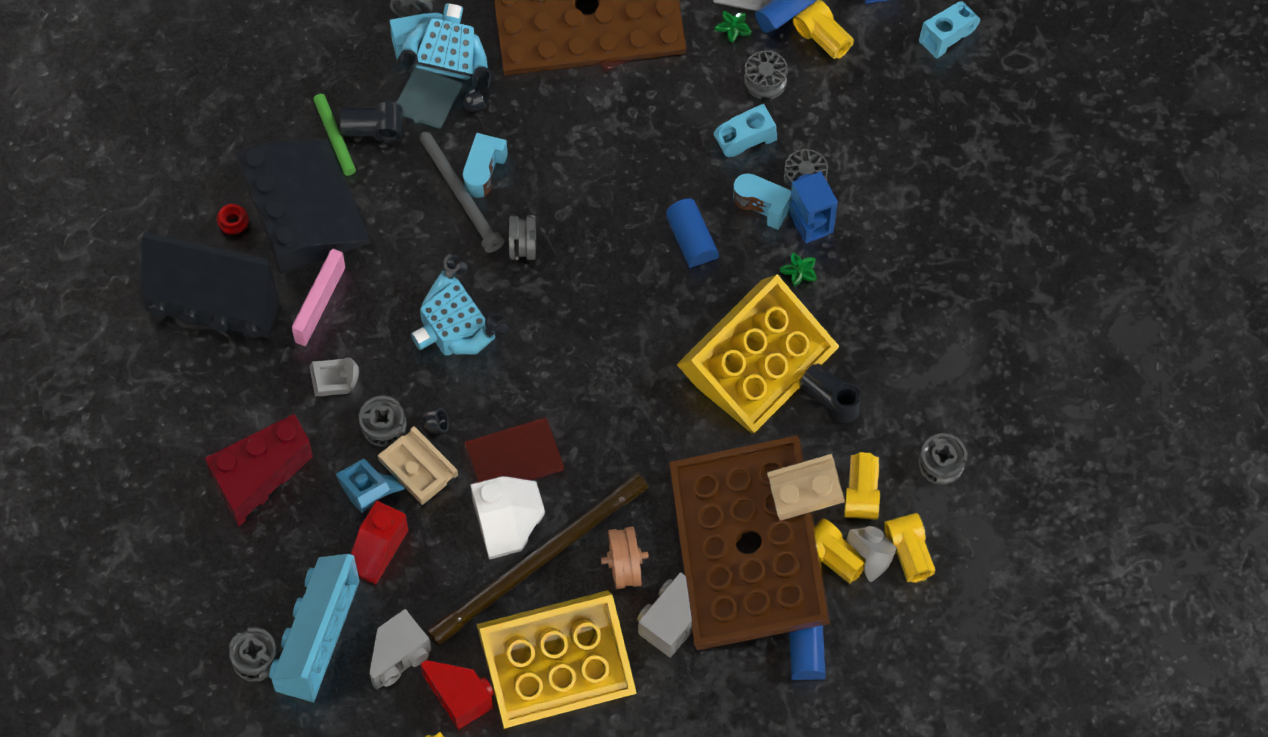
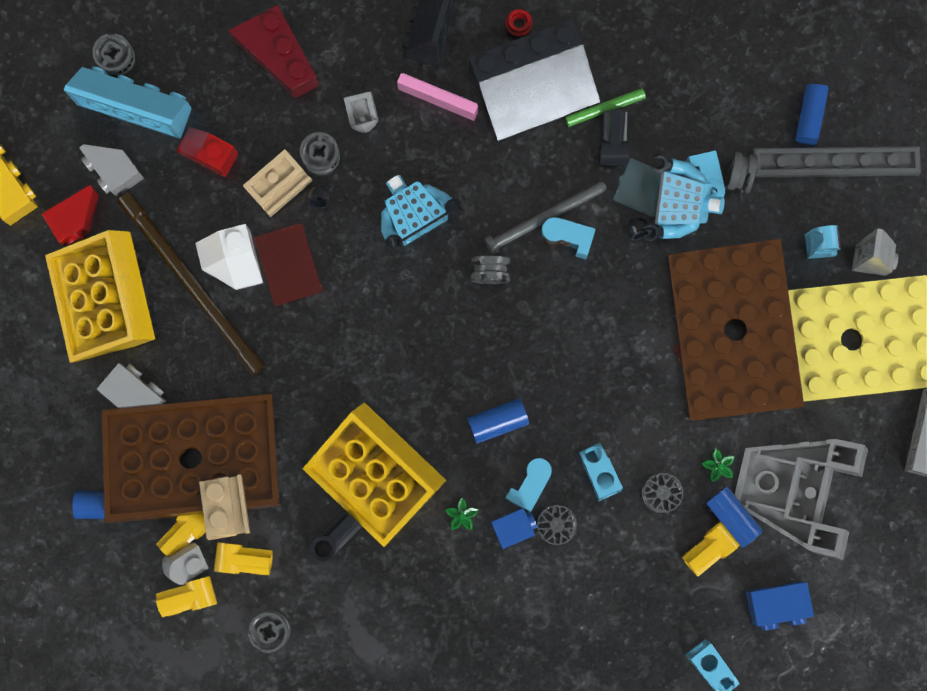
camera: 90 degrees right, 20 degrees up
dark azure slope [336,459,405,513] -> none
nougat wheel [601,527,648,589] -> none

